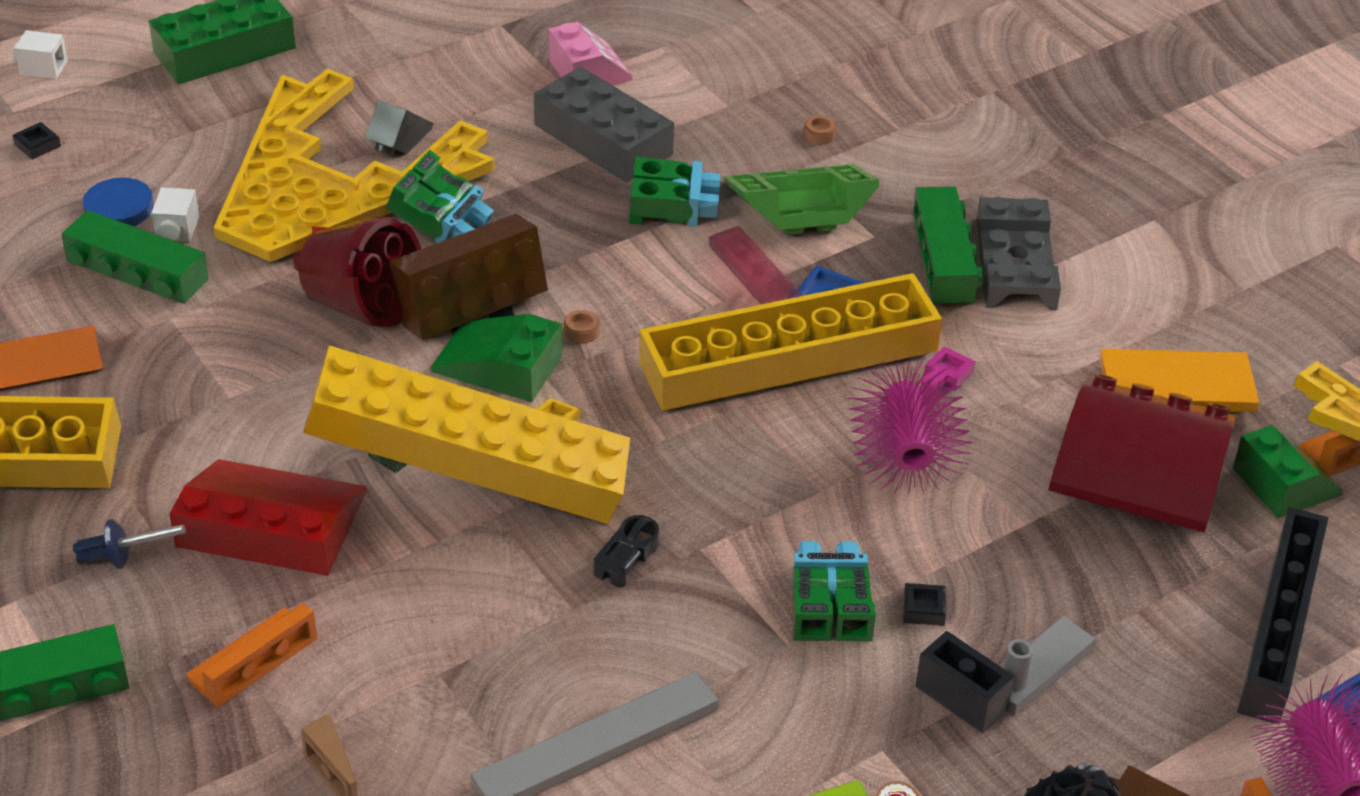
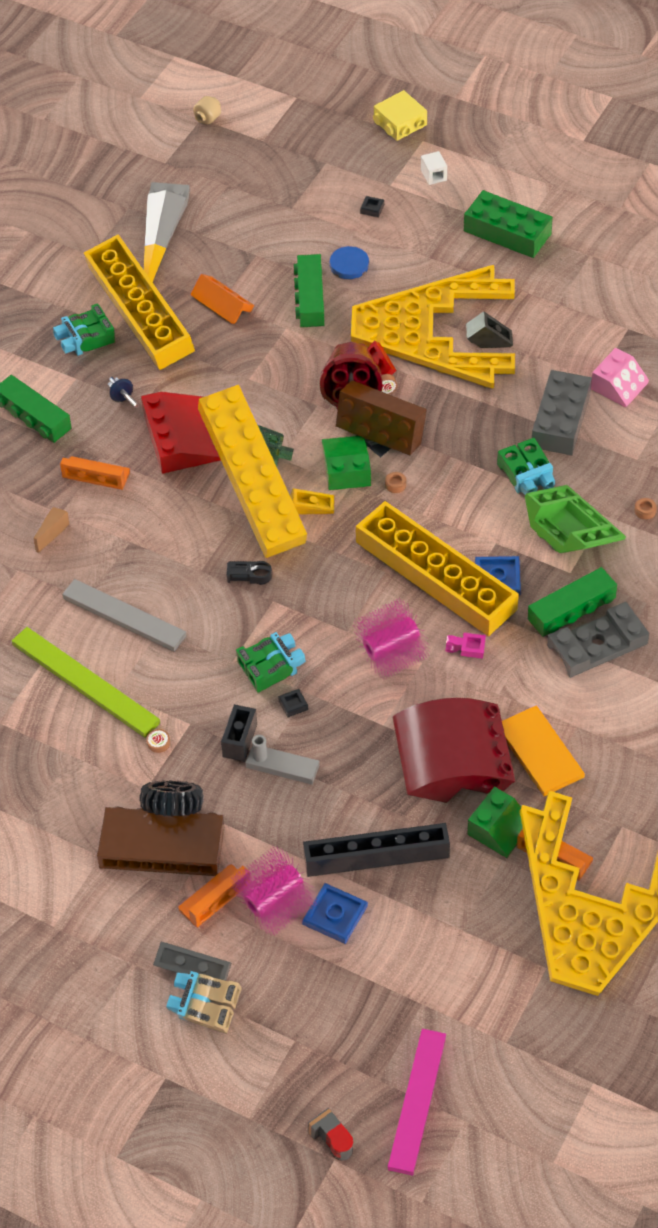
camera: 65 degrees right, 10 degrees up
white brick [151,187,199,243] -> none
hips [386,150,494,243] -> none
clear pink tile [709,226,803,304] -> none

